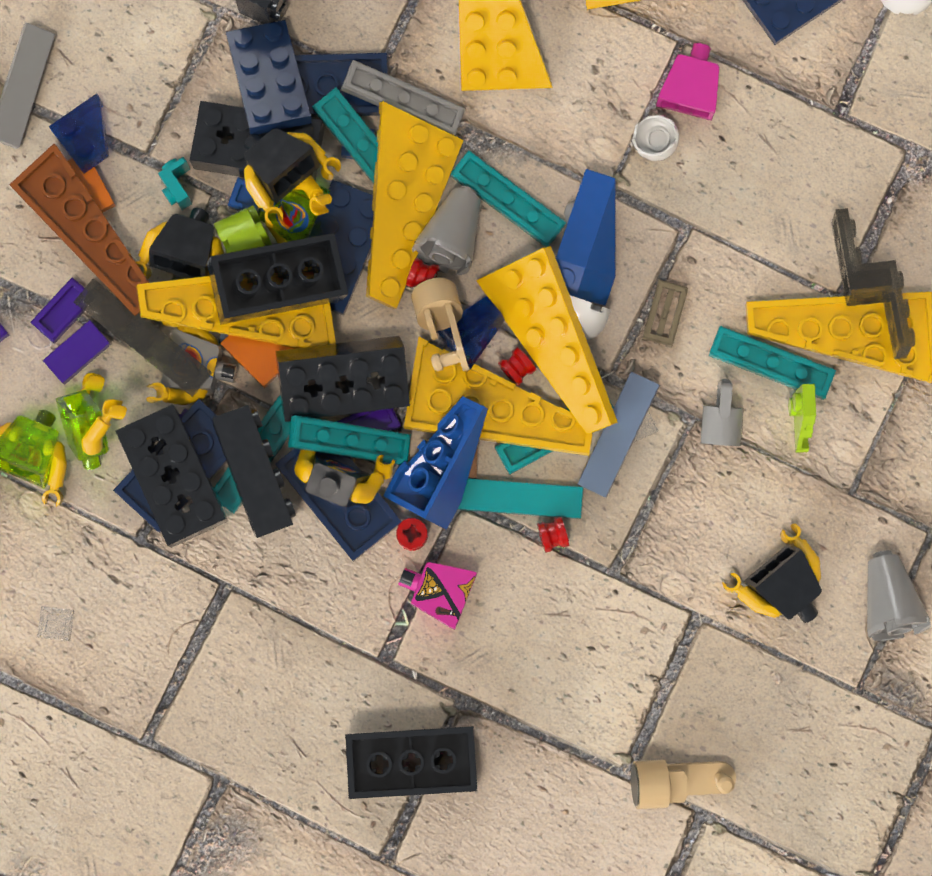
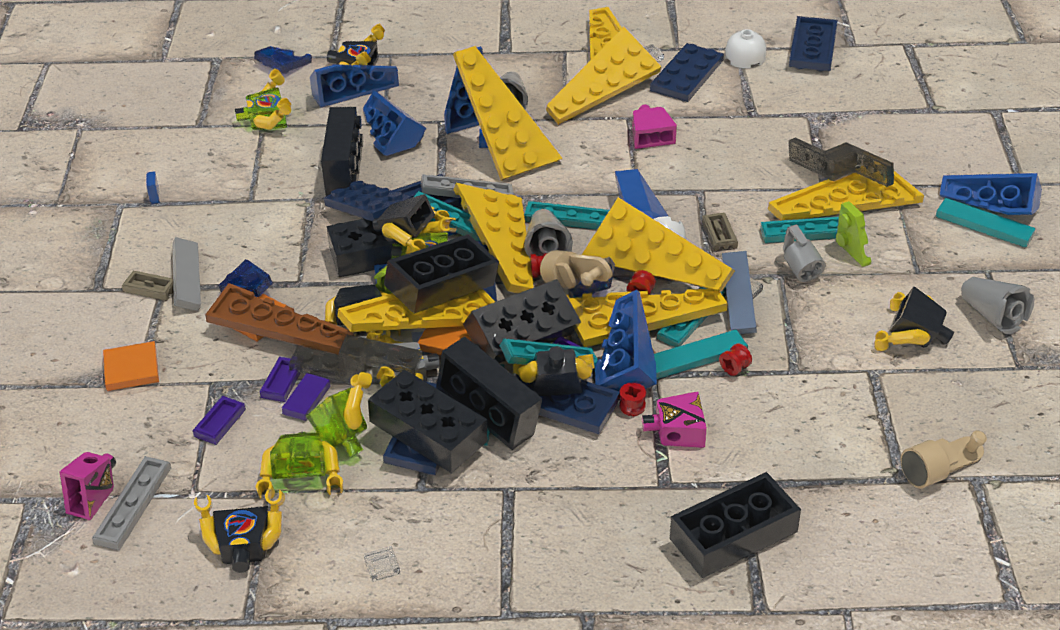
camera: 25 degrees left, 40 degrees down
teal bracket [158,157,192,211] -> none
white hair [632,115,679,161] -> none

